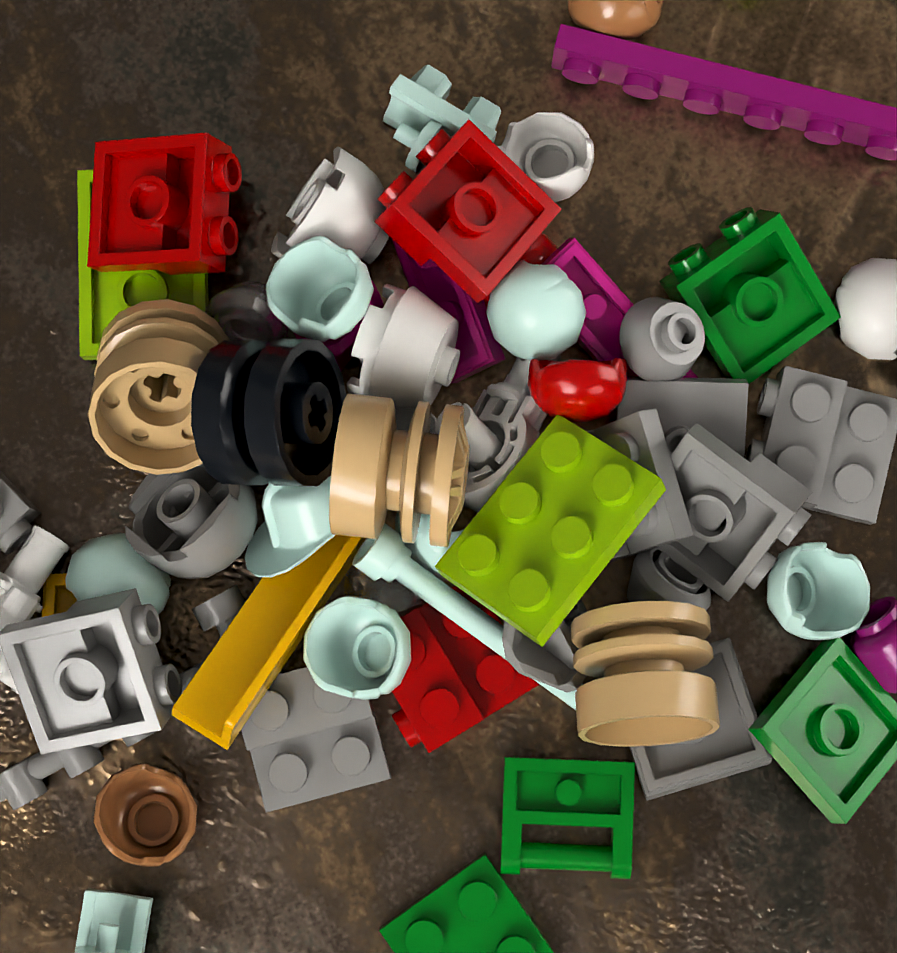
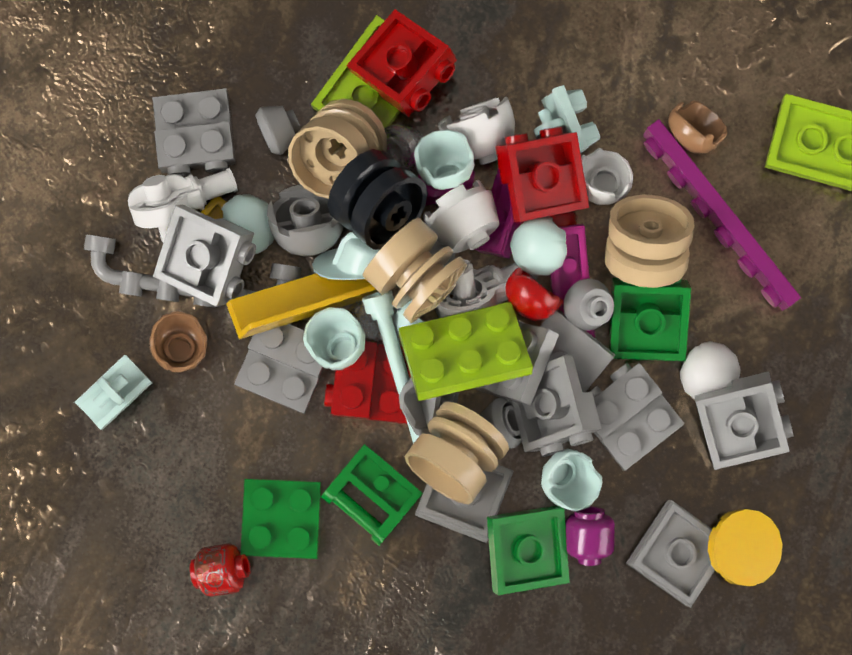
camera: 35 degrees right, 0 degrees up
none -> light grey cone [255,105,301,155]
none -> tan wheel [605,194,694,288]

